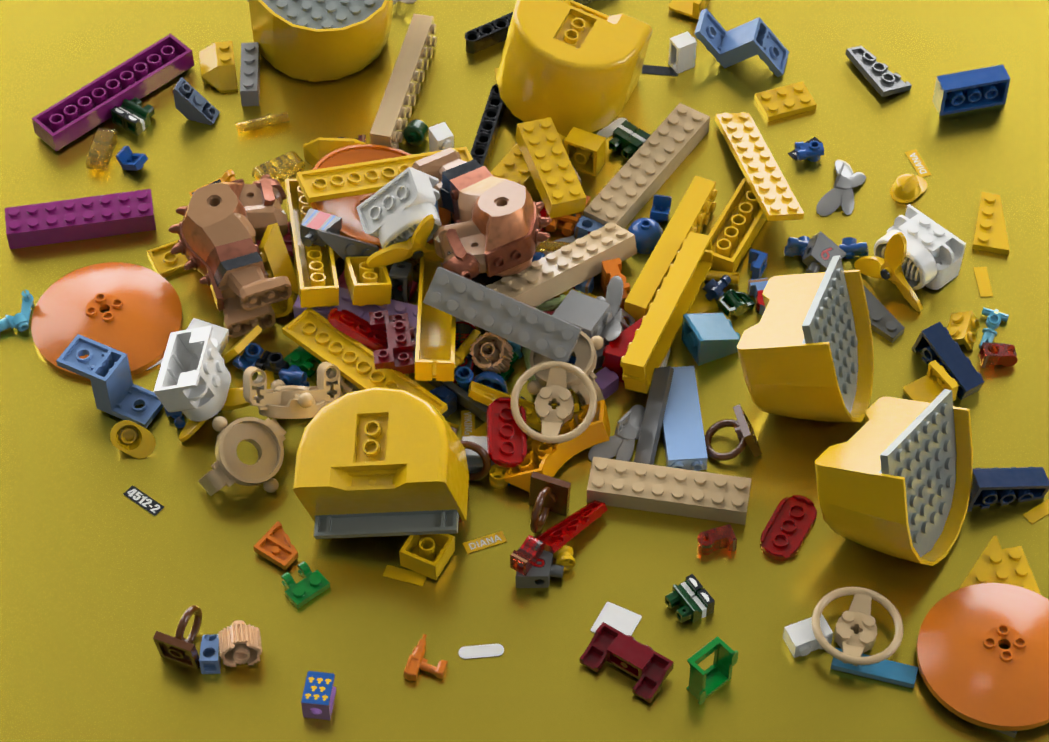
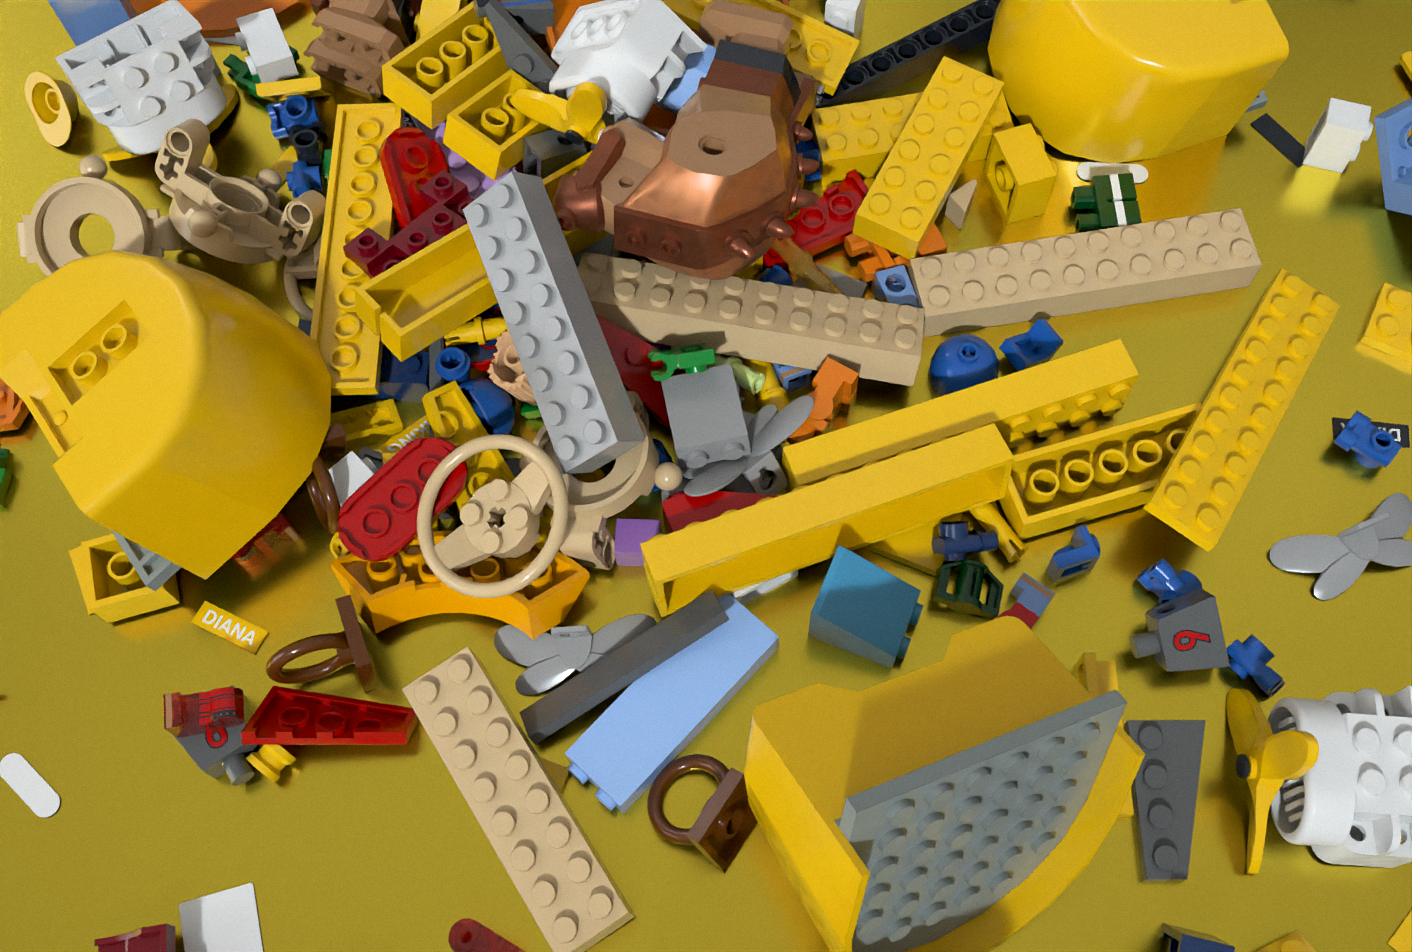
camera: 50 degrees right, 15 degrees up
none -> green plate [647,343,716,381]

